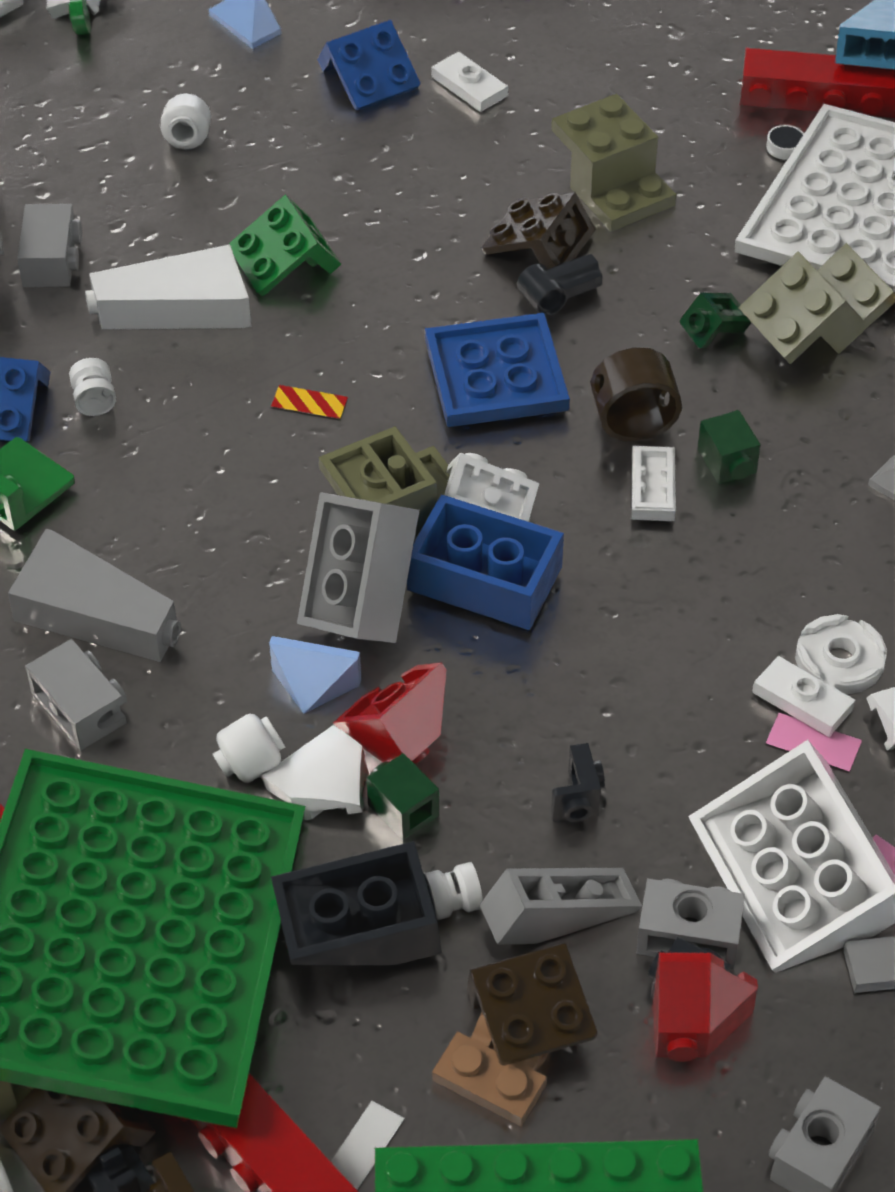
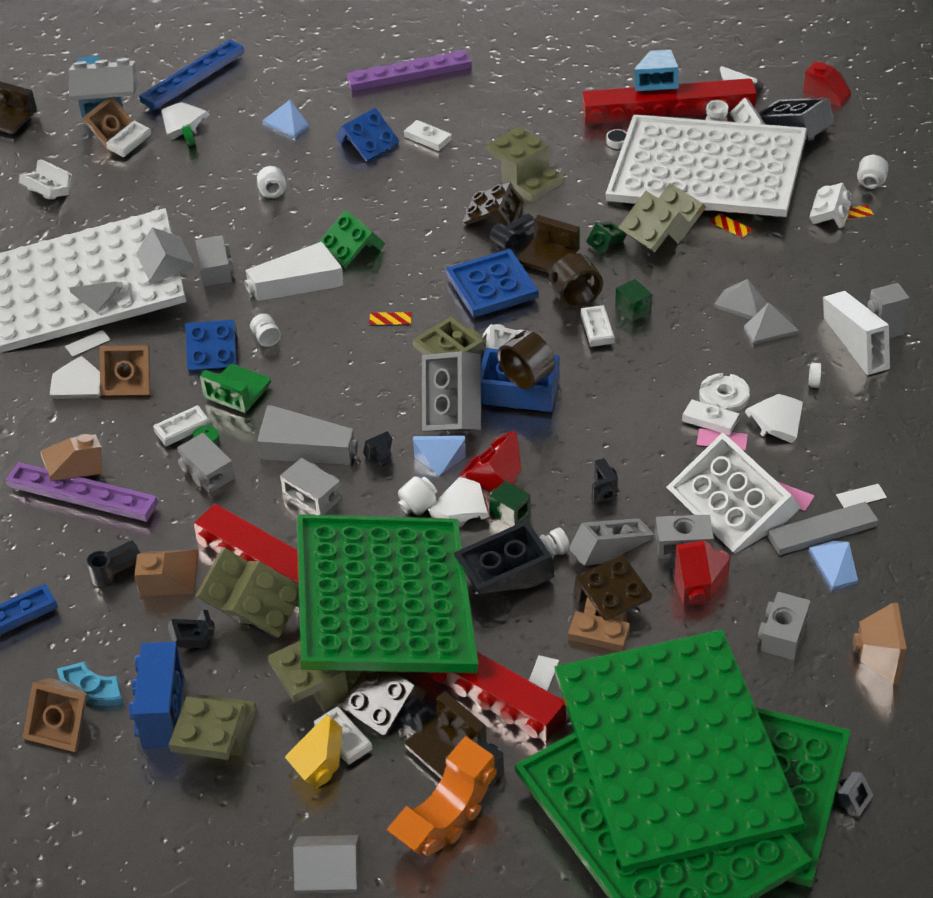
camera: 10 degrees left, 5 degrees down
none -> black tile [363,431,392,466]
none -> dark brown piece [498,330,555,389]
none -> dark brown bracket [519,215,580,273]

